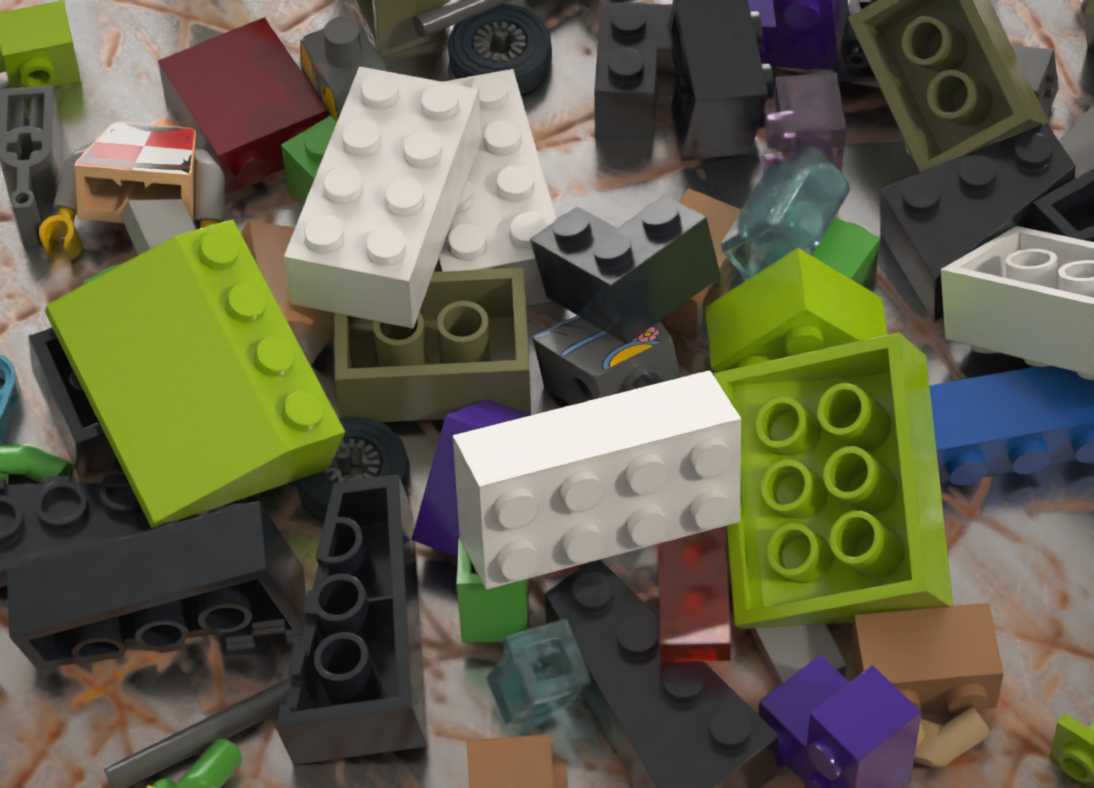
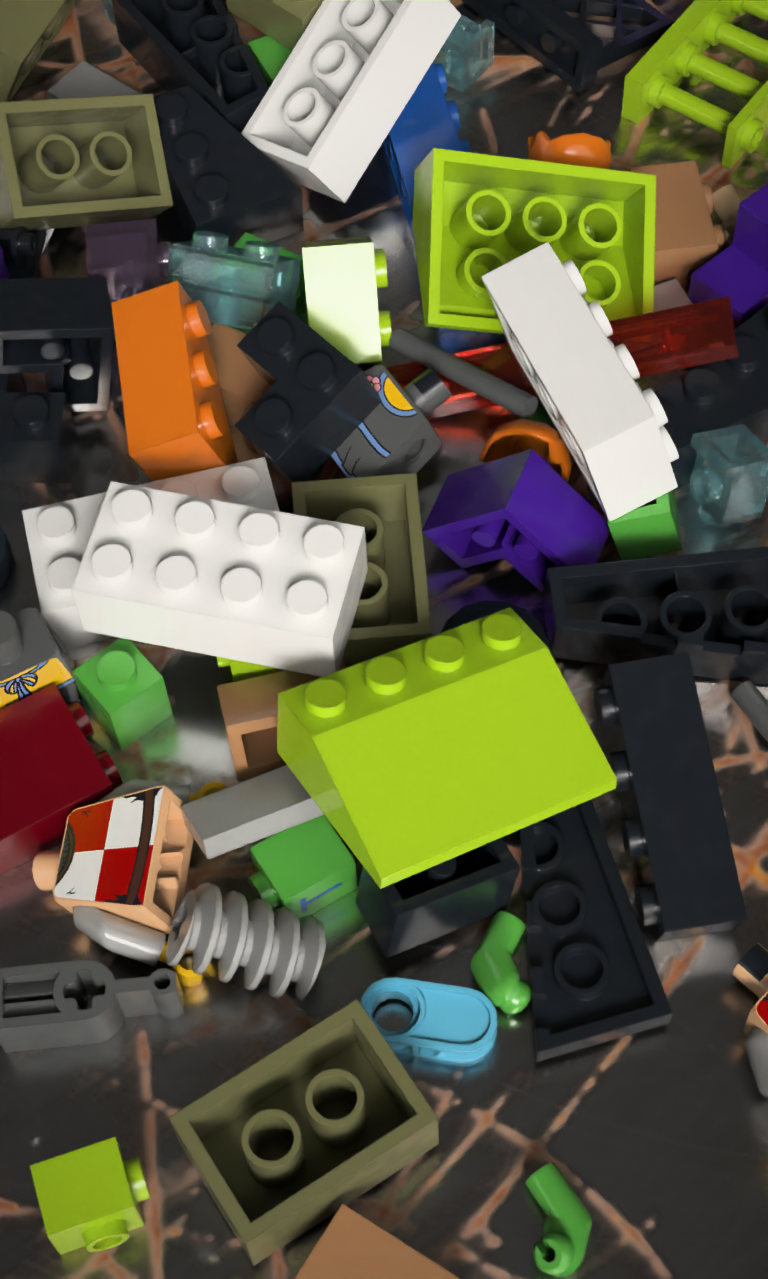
camera: 90 degrees left, 5 degrees up
none -> orange wedge [111,280,238,481]
none -> light grey piece [166,882,326,1002]
none -> orange hair [528,131,611,169]

